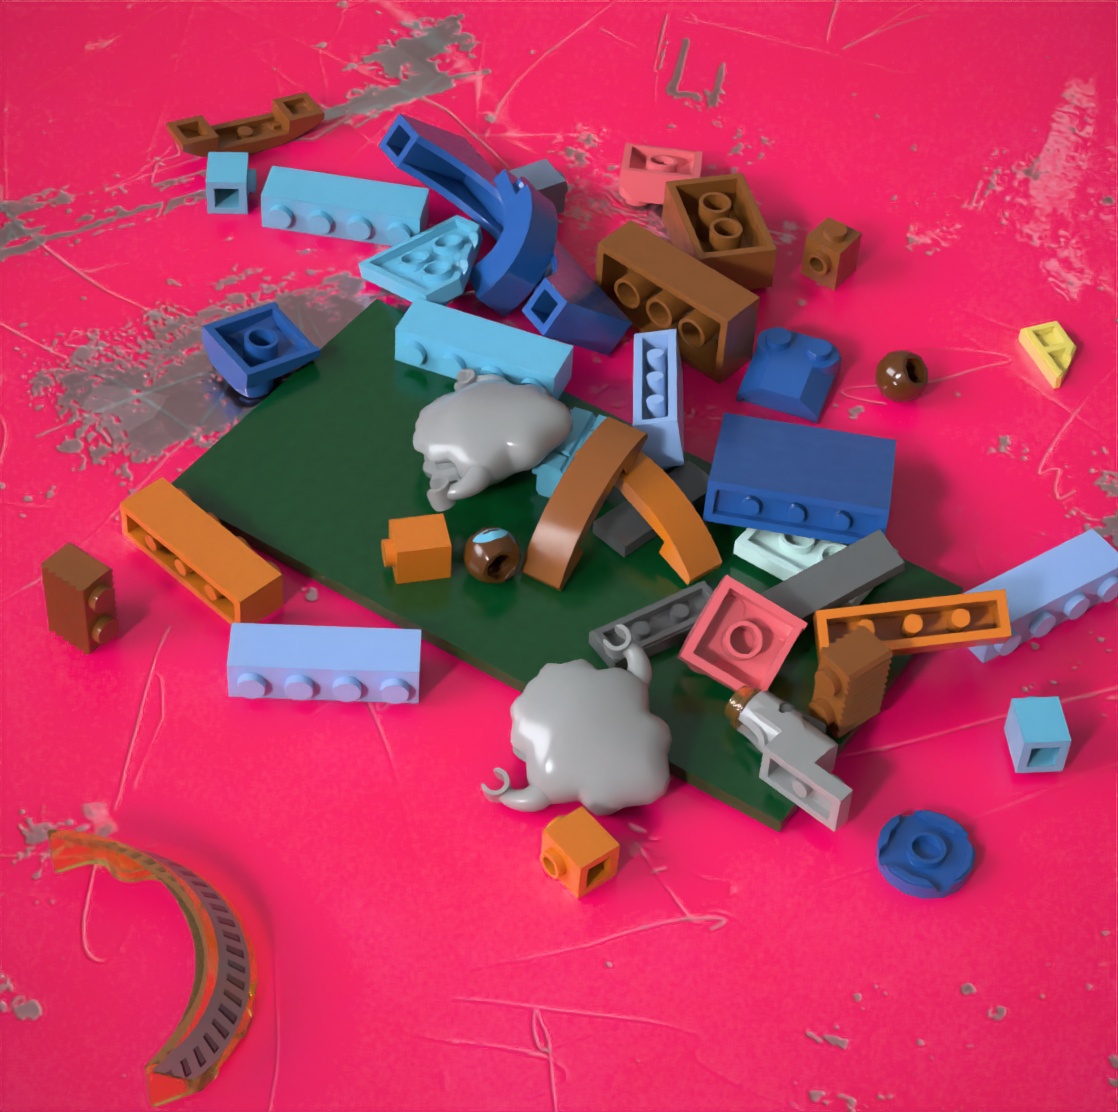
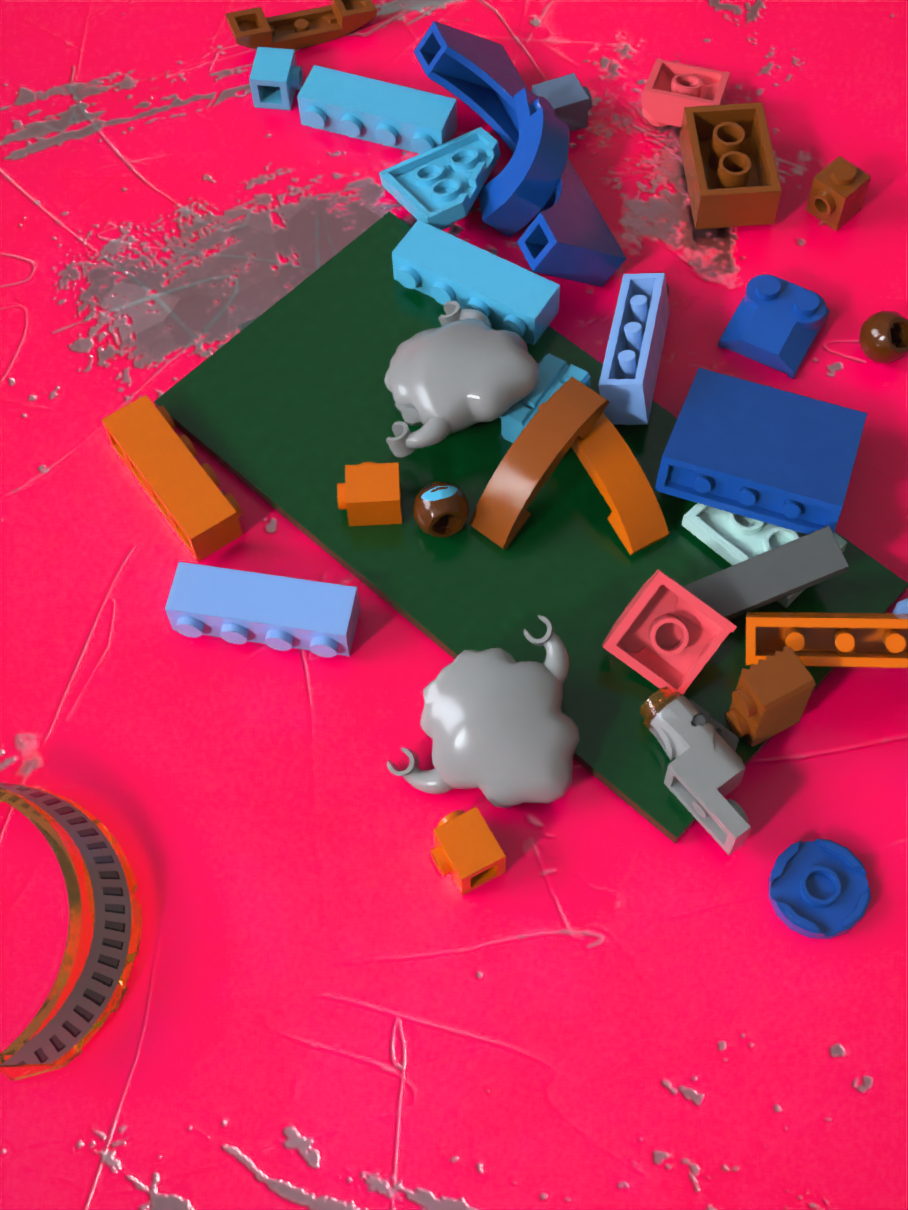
camera: 15 degrees right, 15 degrees up
dark orange brick [41,542,119,655] -> none
blue slope [202,302,321,398] -> none
dark grey tile [588,580,714,669] -> none
dark grey tile [593,460,709,557] -> none
dark orange brick [595,220,760,384] -> none

